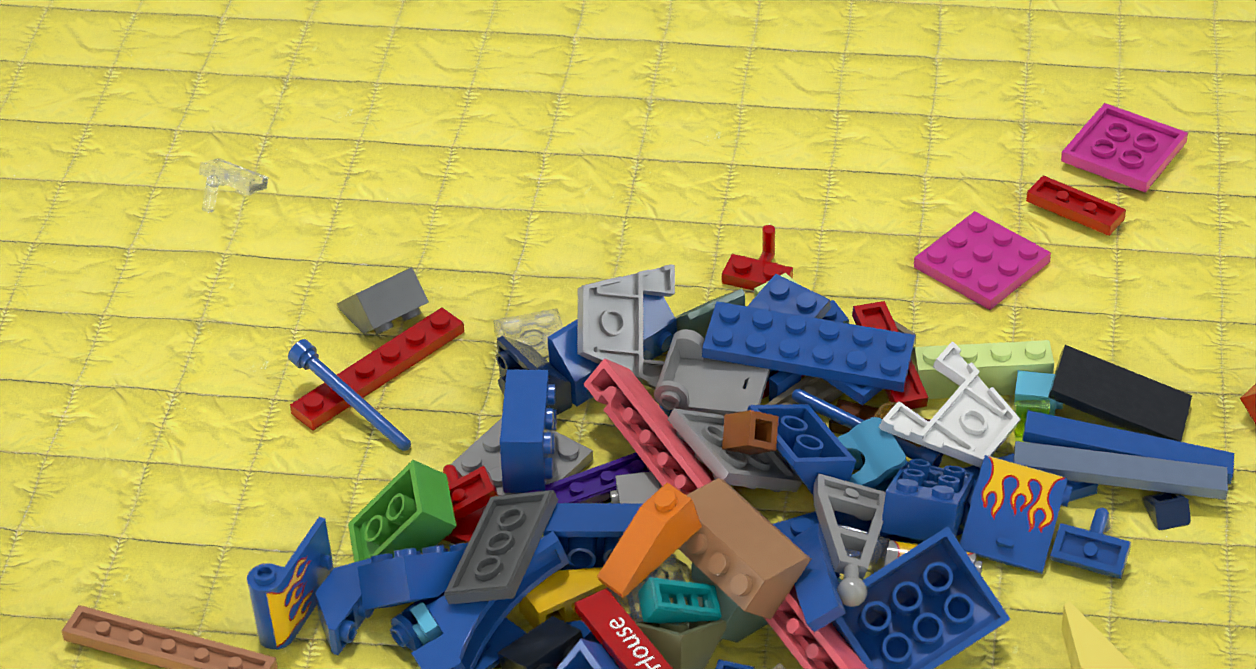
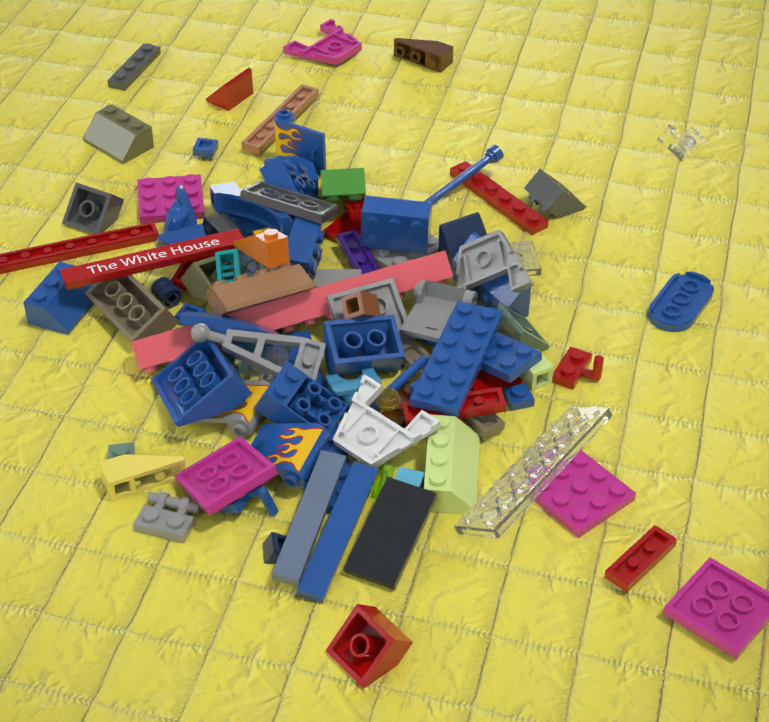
camera: 95 degrees right, 0 degrees up
none -> light grey plate [133,492,201,543]
none -> dark pink plate [174,436,278,515]
none -> clear plate [454,406,612,538]
none -> blue tile [648,272,714,332]

